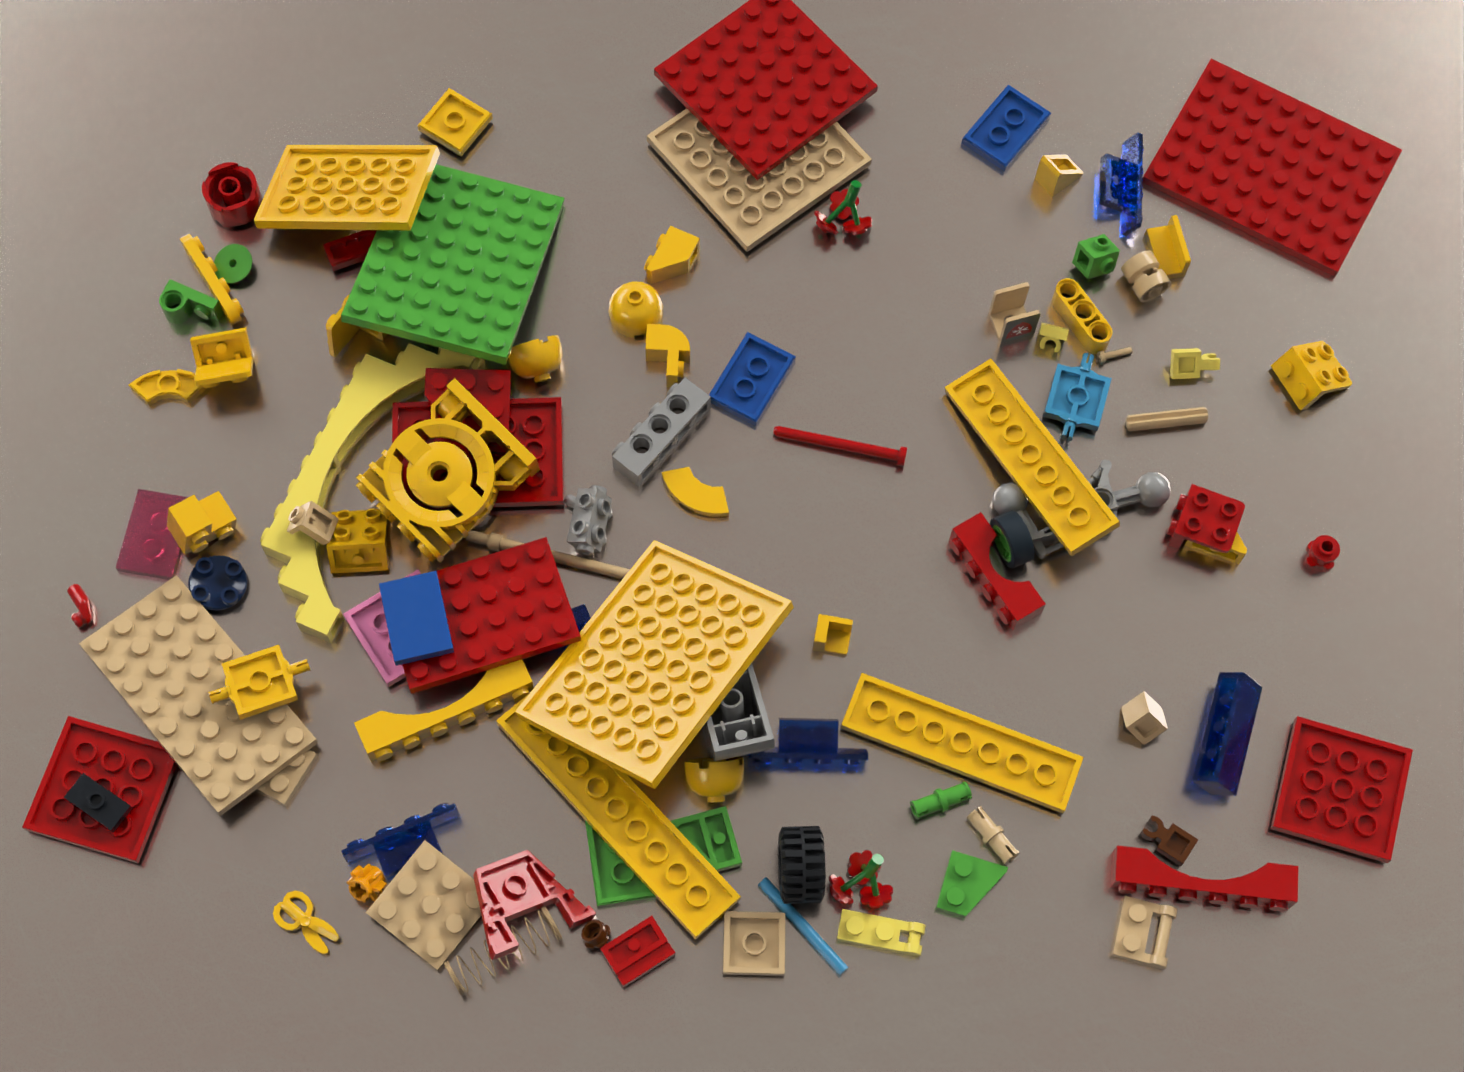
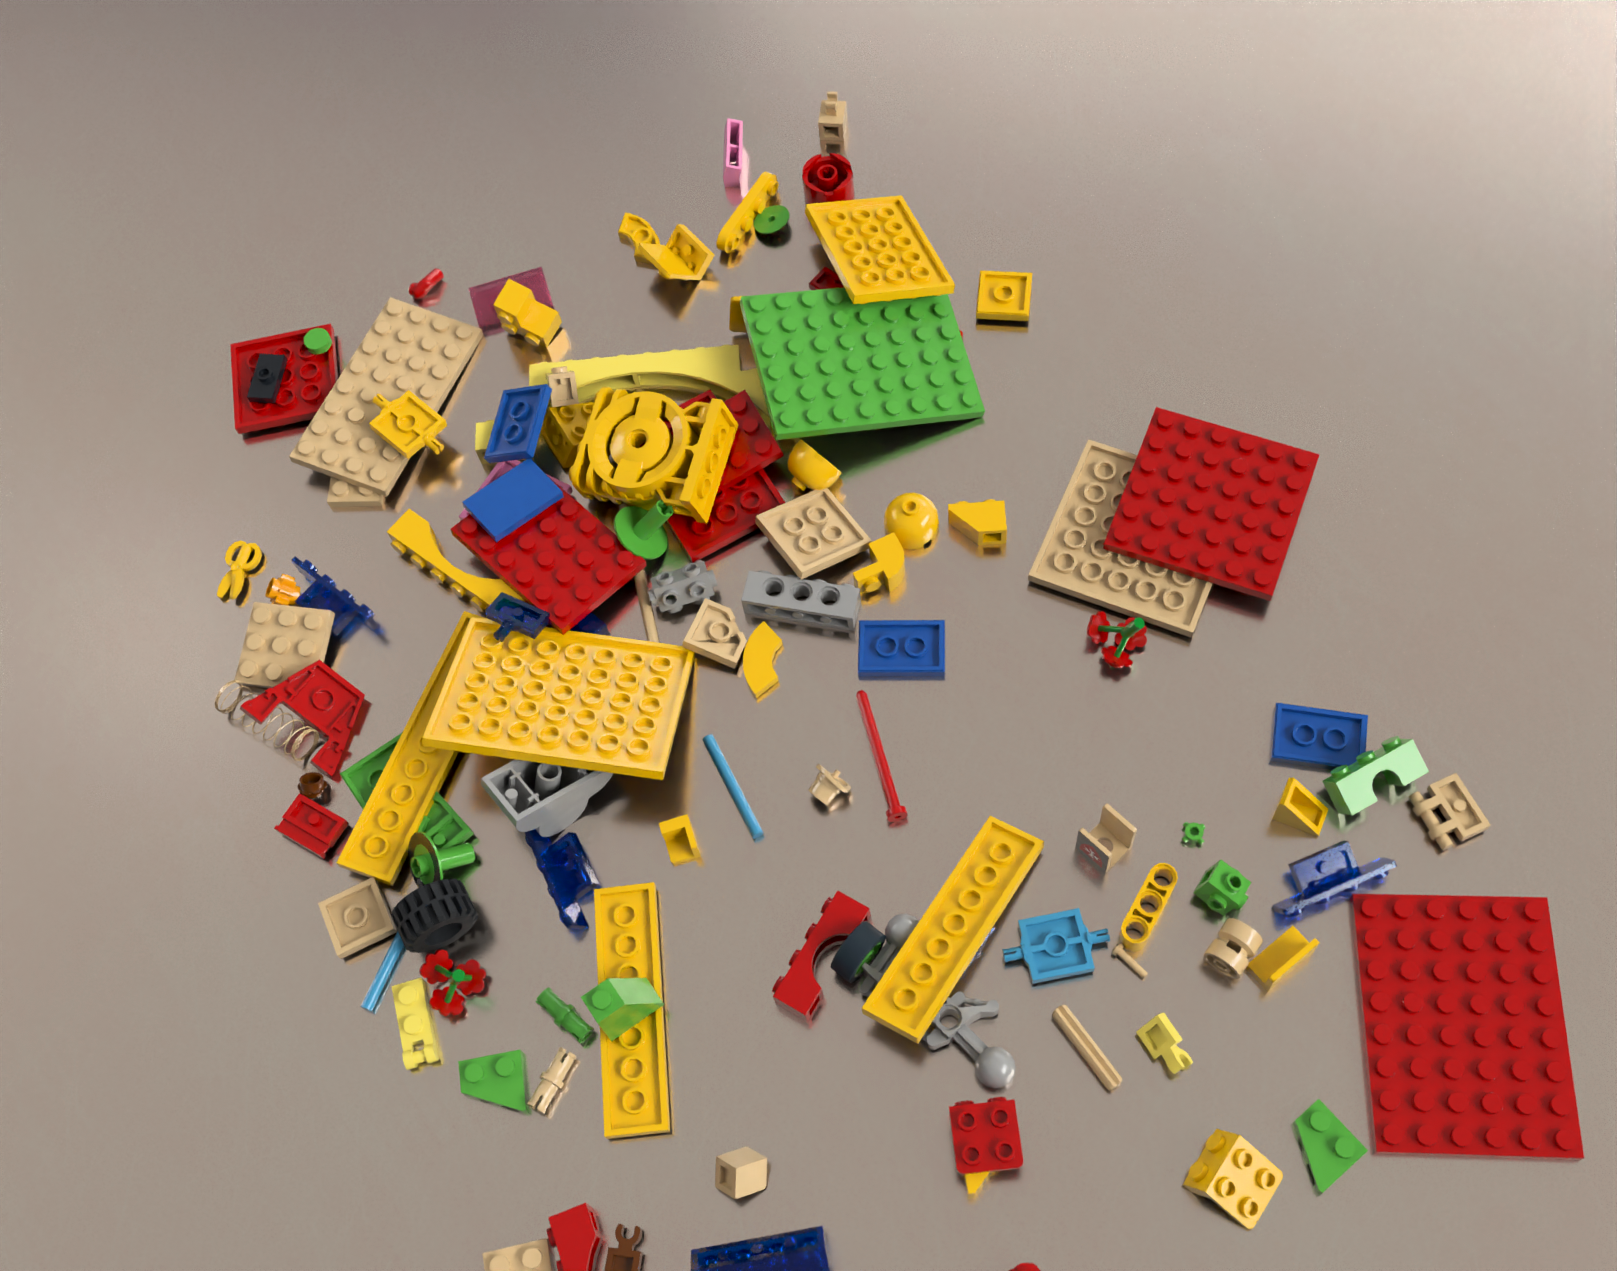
camera: 75 degrees right, 5 degrees down
bright green plate [159,279,224,324] -> none
dark blue dish [188,555,247,610] -> none
yellow cylinder [684,757,744,803] -> none
light yellow tile [1038,322,1069,353] -> none
none -> bright green tile [304,328,332,354]
none -> bright green piece [408,832,475,888]
none -> blue tile [484,384,552,463]
none -> clear blue plate [486,592,550,642]
none -> bright green slope [581,978,664,1041]
none -> bright green piece [614,500,673,560]
none -> tan plate [682,598,747,669]
none -> dark azure bar [702,734,763,839]
none -> bright pink piece [723,118,743,187]
none -> tan plate [755,488,872,580]
none -> tan piece [808,764,851,805]
none -> tan brick [818,91,848,141]
none -> bright green piece [1182,822,1206,845]
none -> bright green wing [1293,1099,1368,1195]
none -> arch [1322,736,1429,815]
none -> tan plate [1408,773,1491,850]

